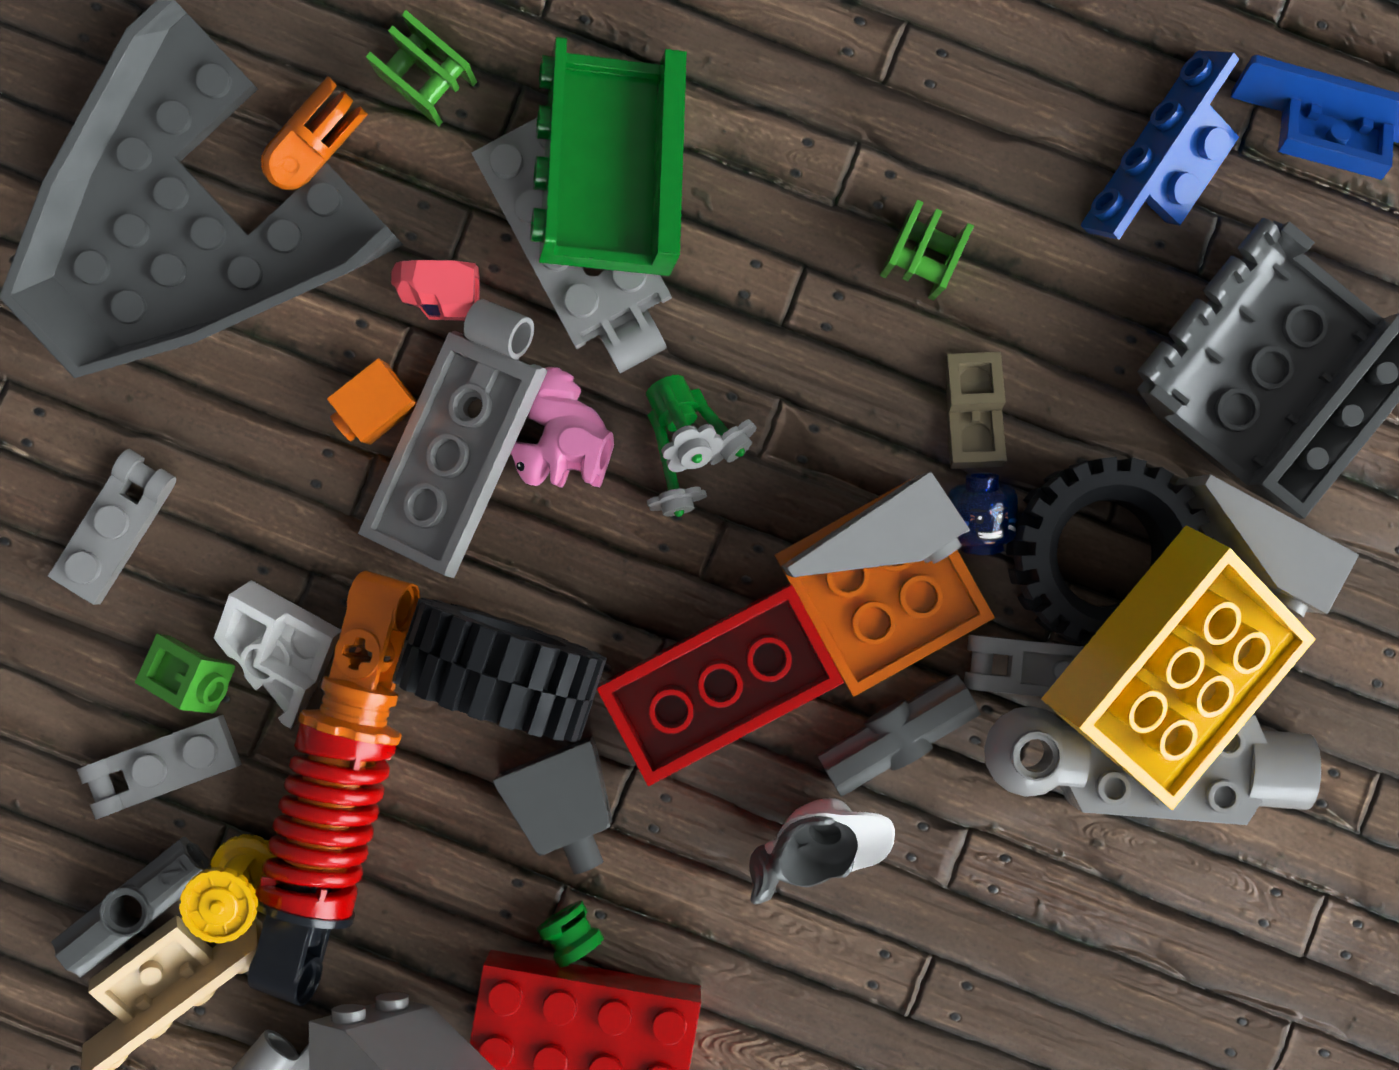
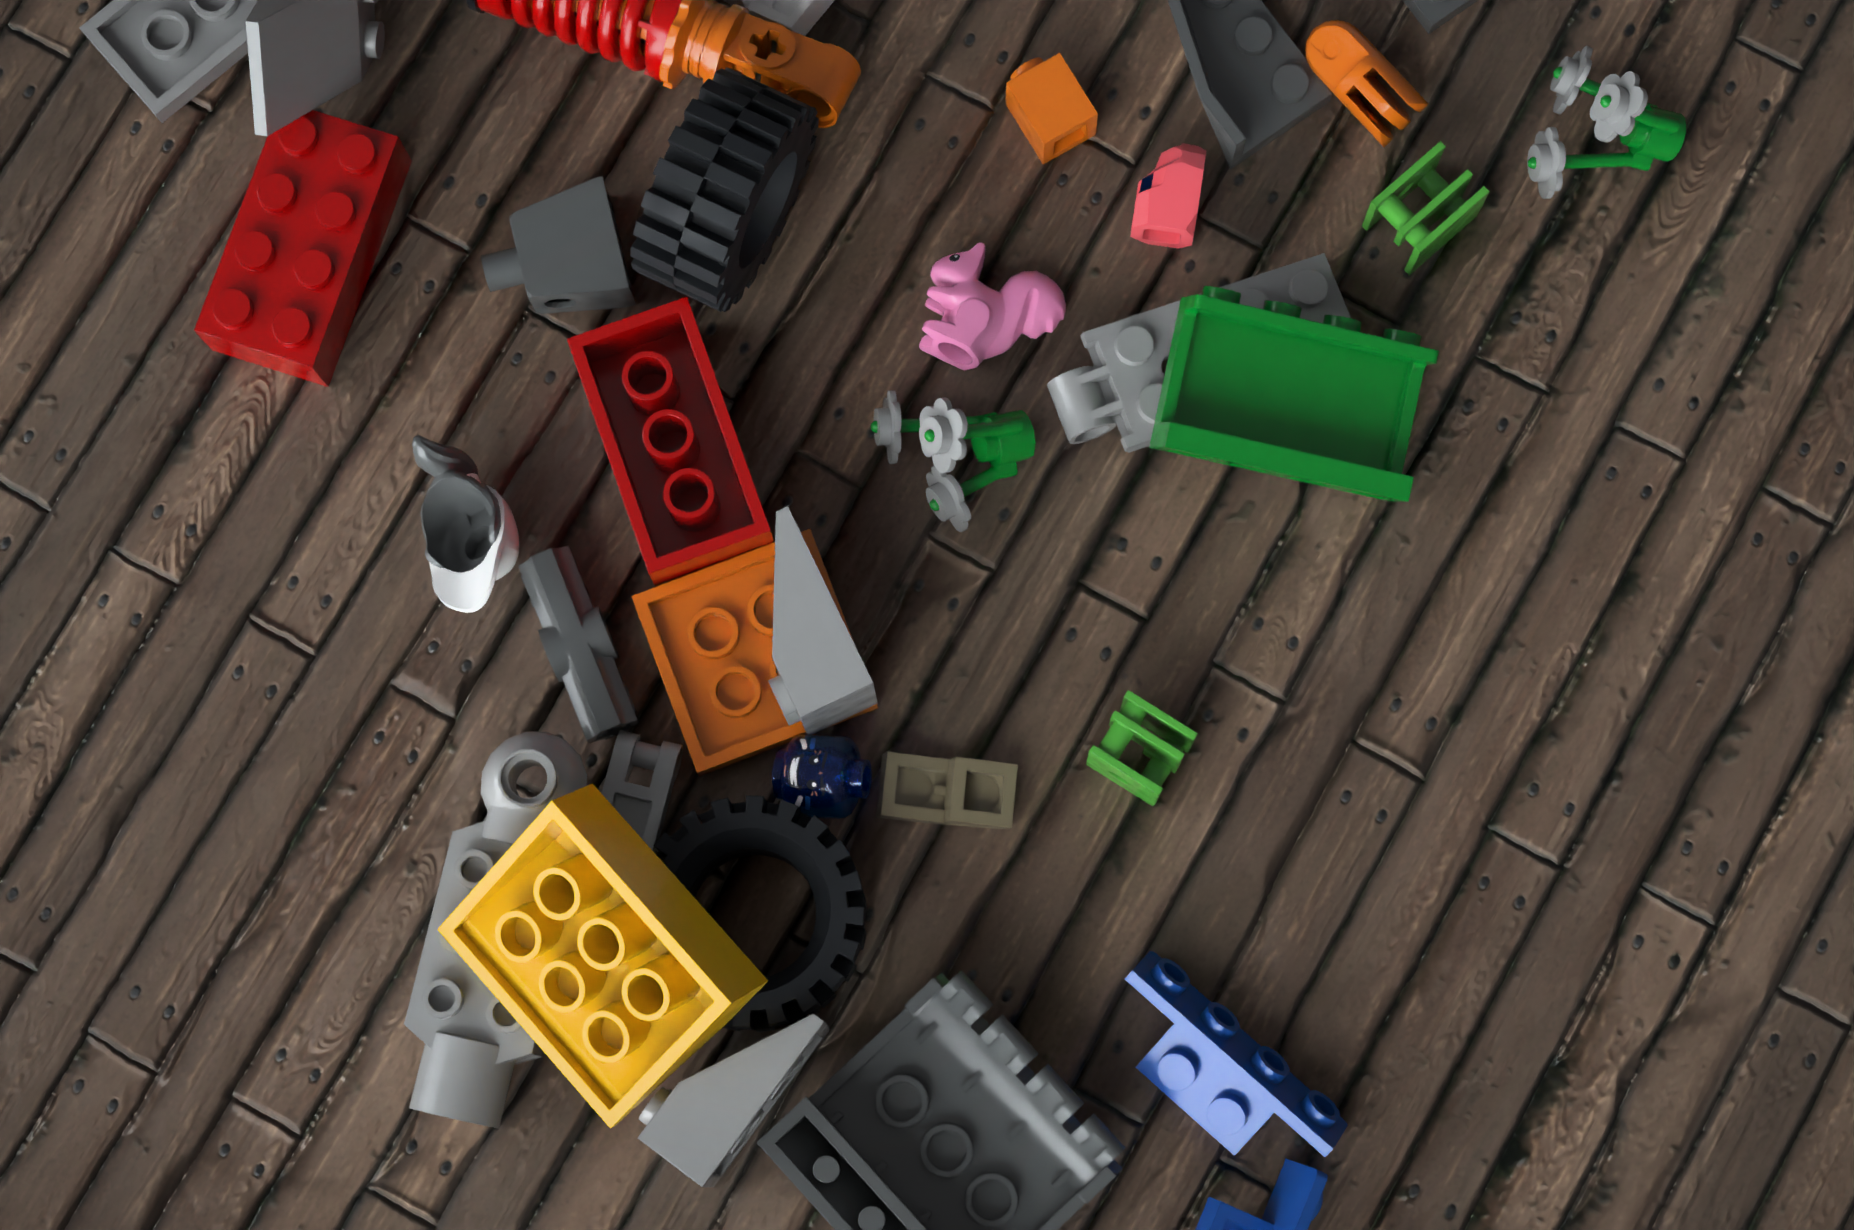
camera: 105 degrees right, 10 degrees down
light grey hinge [358,299,548,578] -> none
green wheel [536,900,604,968] -> none

